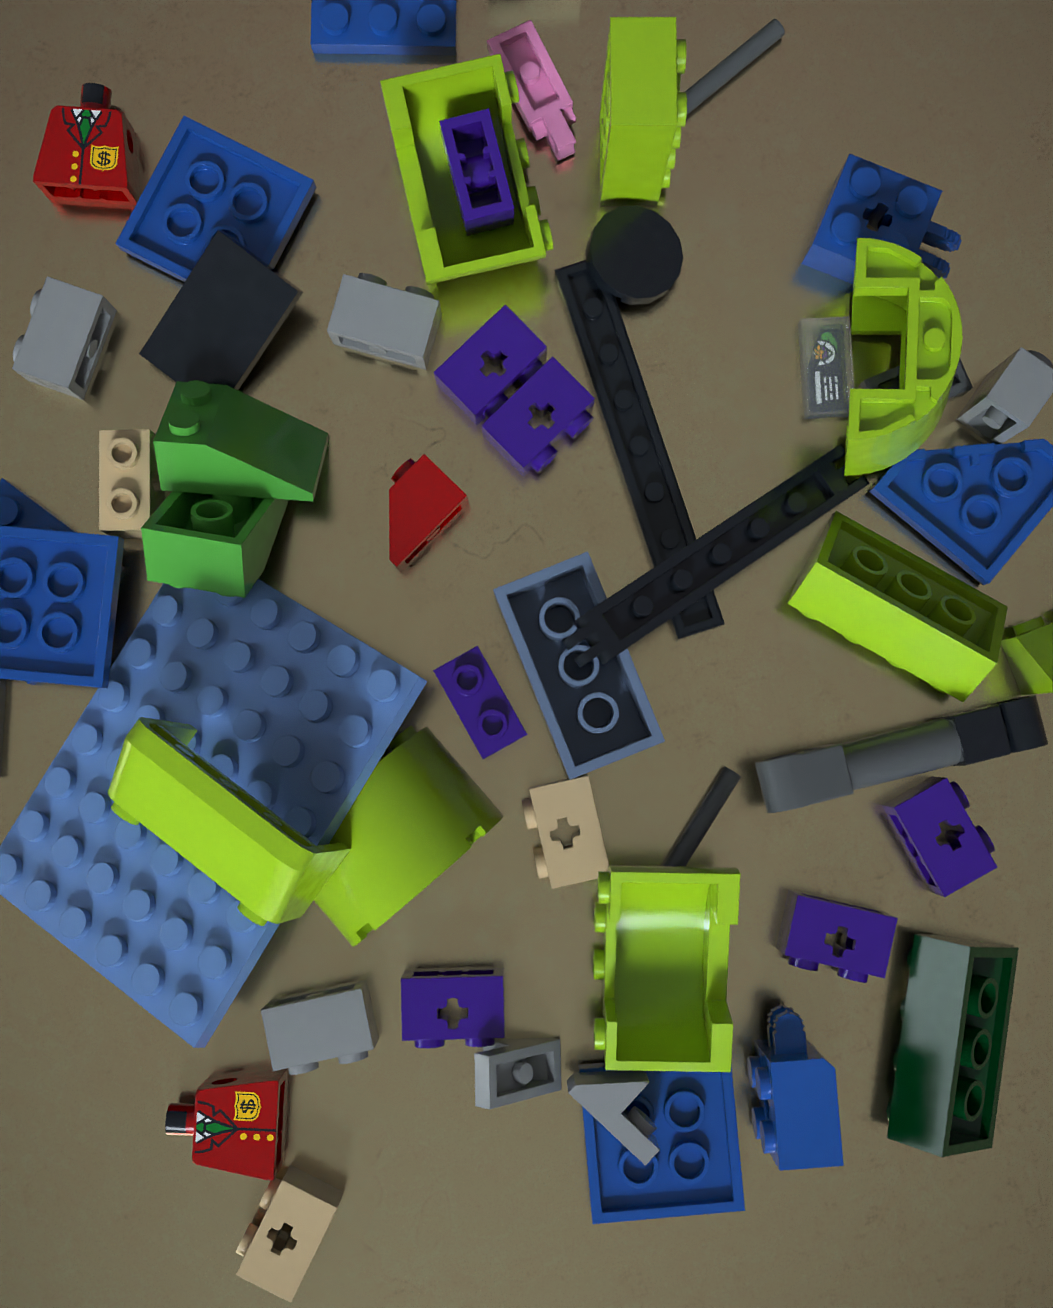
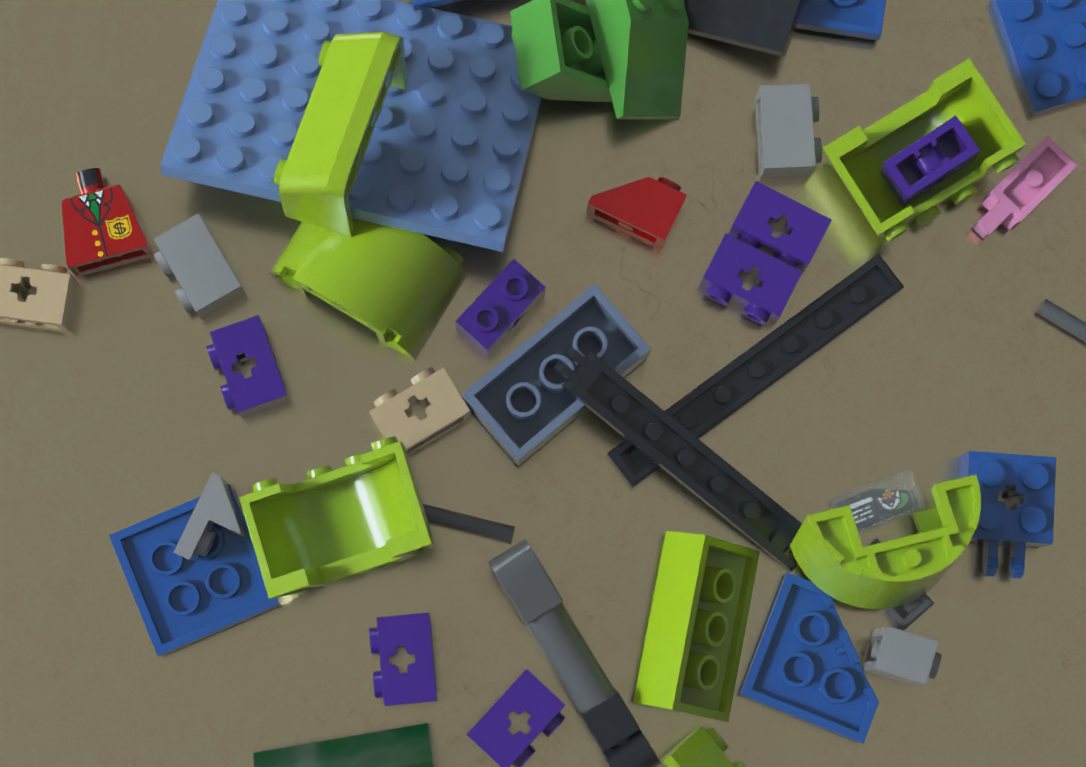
camera: 65 degrees right, 5 degrees down
light grey slope [474,1038,562,1109] -> none
black tile [585,205,683,305] -> none
lime brick [599,17,687,206] -> none
blue hinge [747,1003,844,1171] -> none

